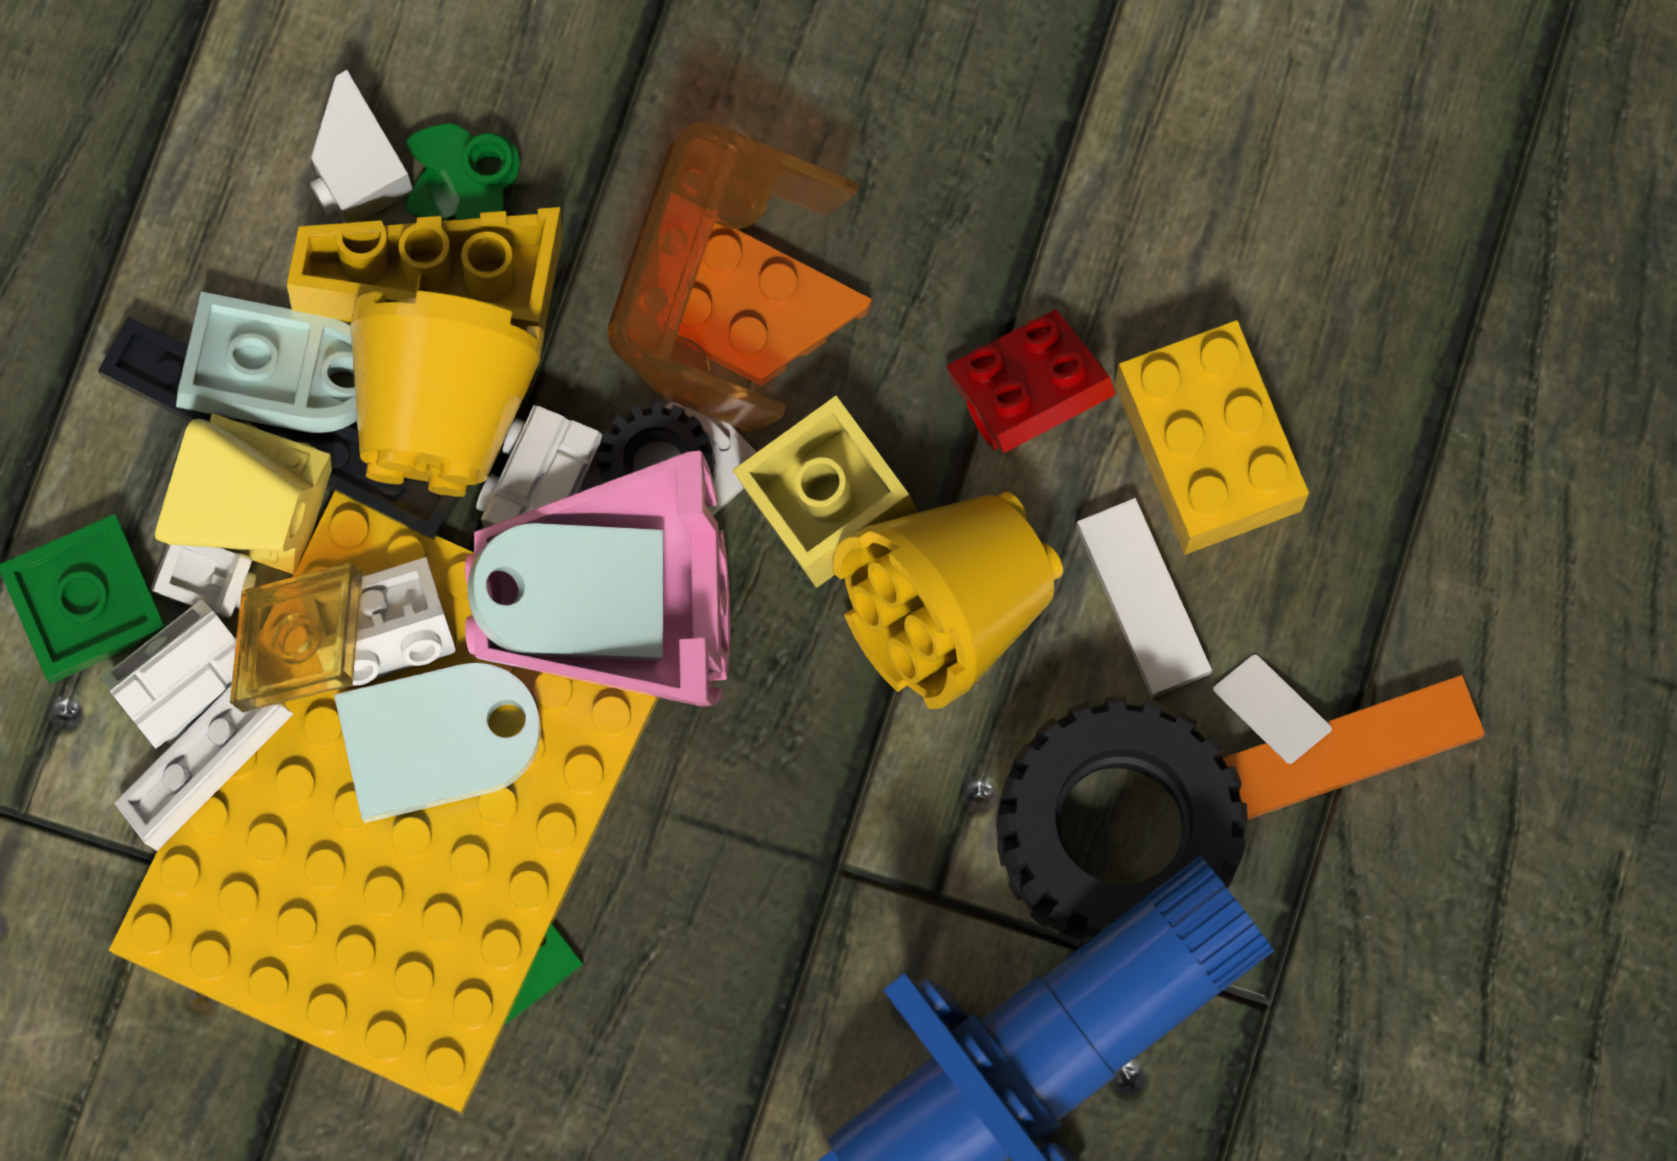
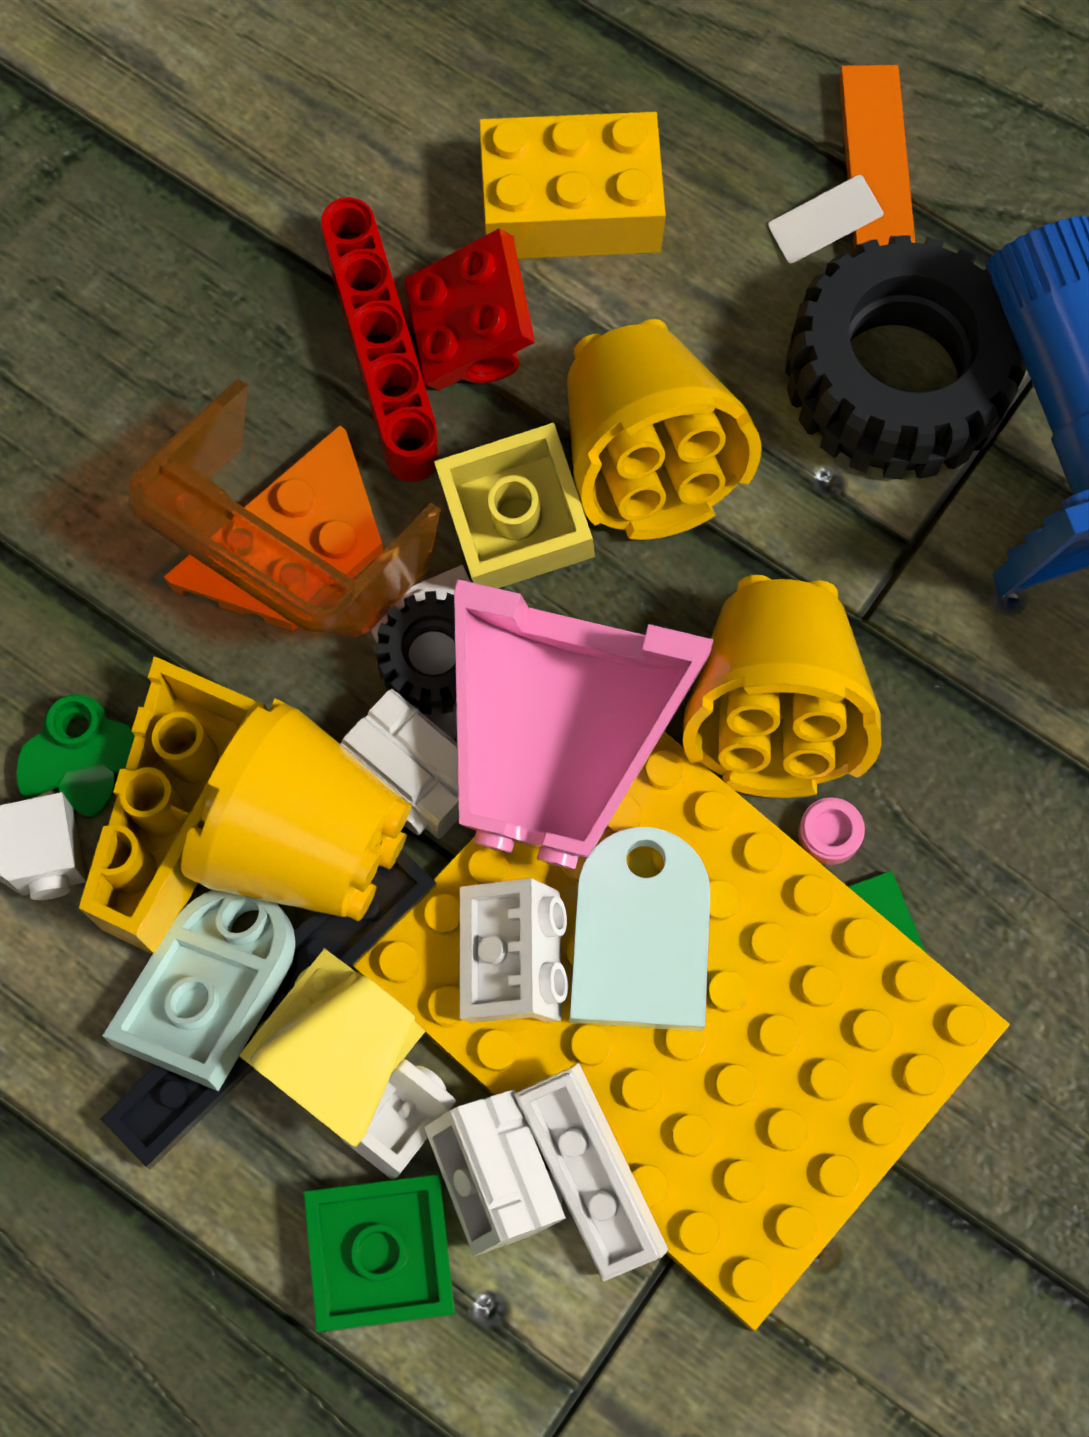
camera: 75 degrees left, 5 degrees down
clear yellow tile [230,562,363,712] -> none
light aqua tile [467,523,663,662] -> none
white tile [1076,498,1212,698] -> none
none -> red beam [321,197,439,482]
none -> yellow cone [683,575,881,798]
none -> bright pink tile [798,797,865,865]

